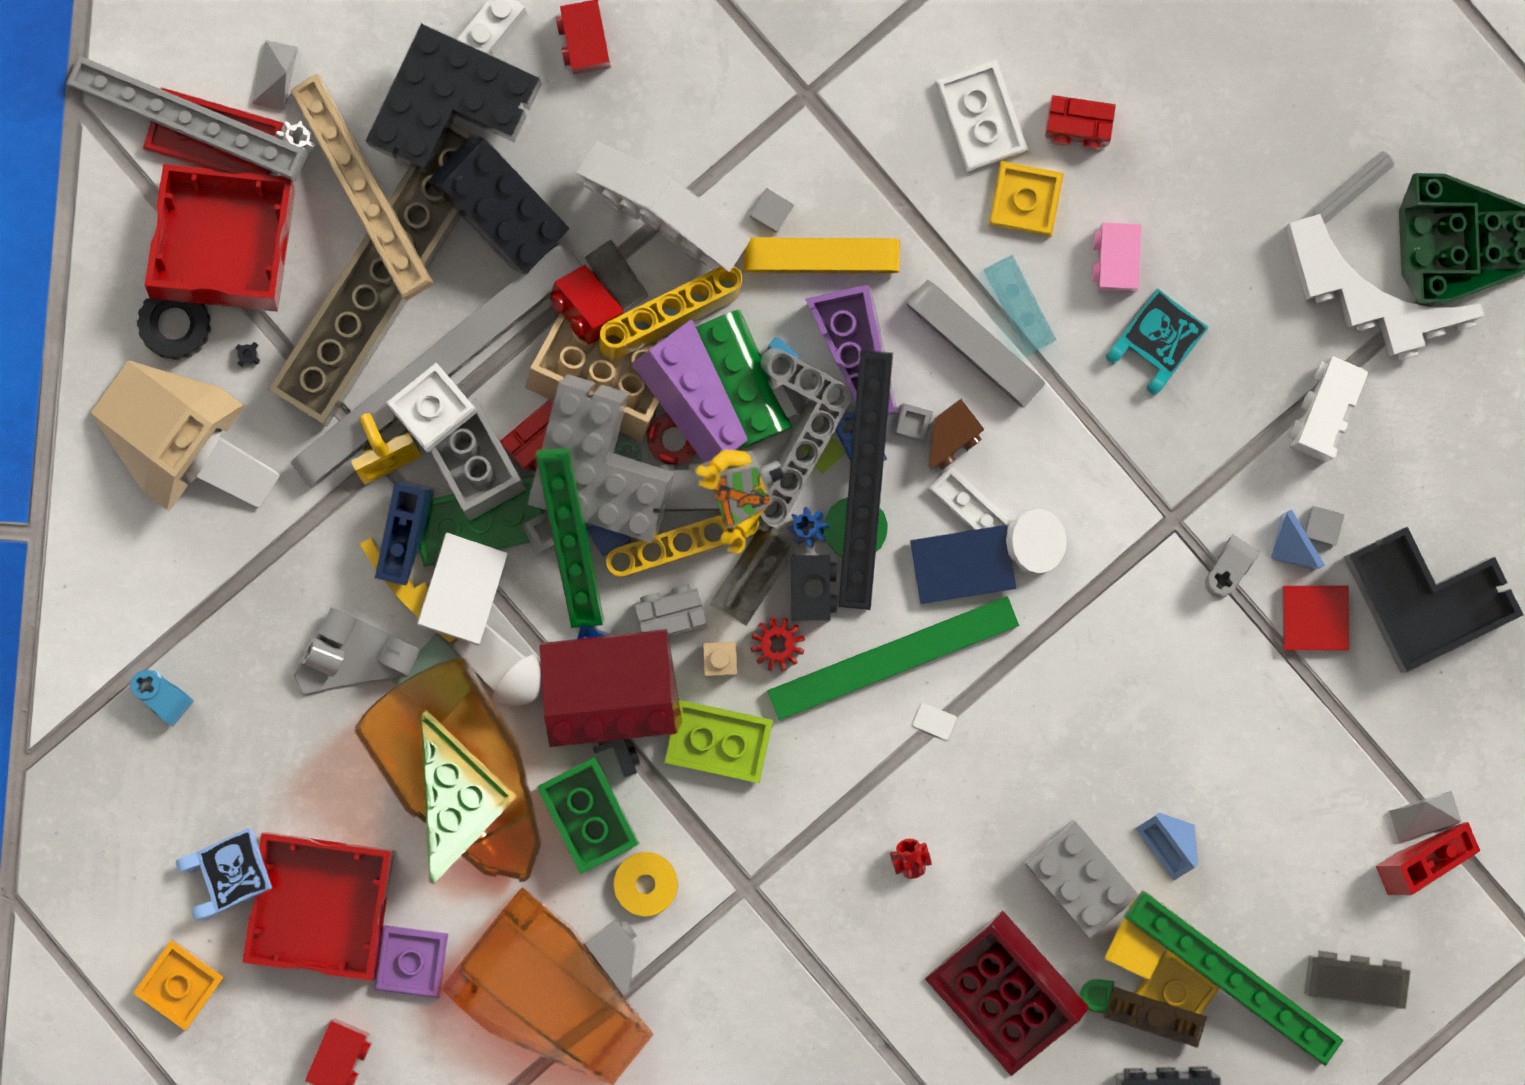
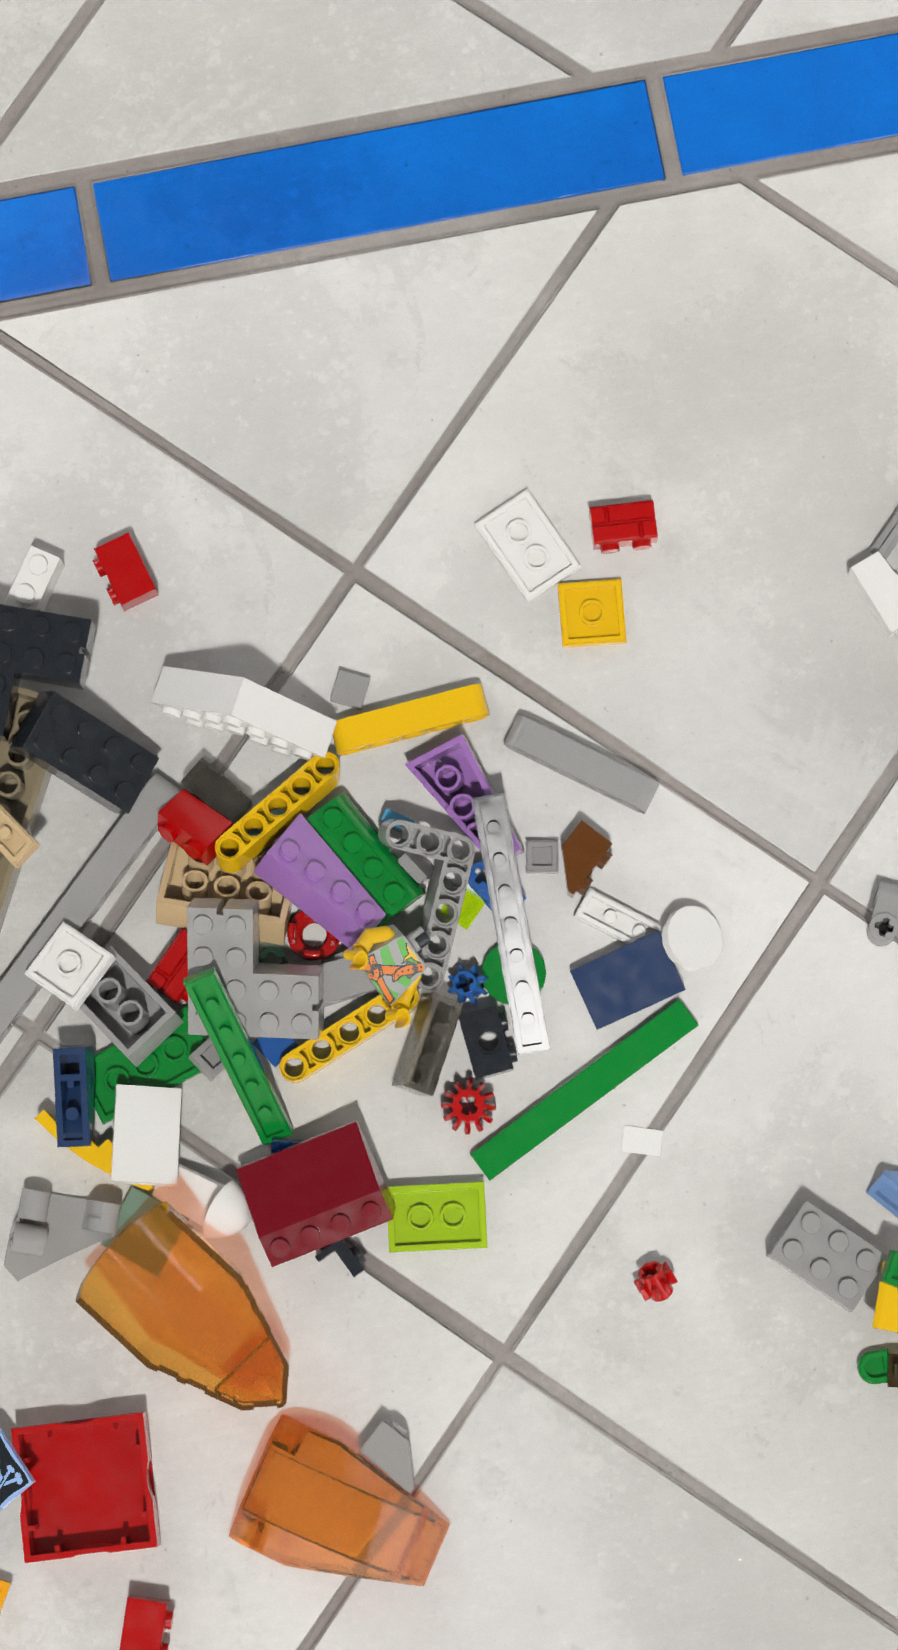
camera: 10 degrees left, 5 degrees down
yellow plate [351,413,422,485] -> none
medium lavender tile [375,925,448,998] -> none
tile [420,710,517,885] -> none
green brick [536,757,640,874] -> none
yellow tile [613,851,678,917] -> none
light grey brick [635,584,708,637] -> none
tan brick [703,642,737,676] -> none
dark red slope [925,910,1090,1076] -> none
clear light blue tile [983,254,1057,355] -> none
bright pink brick [1092,222,1141,292] -> none
flag [1106,289,1209,395] -> none

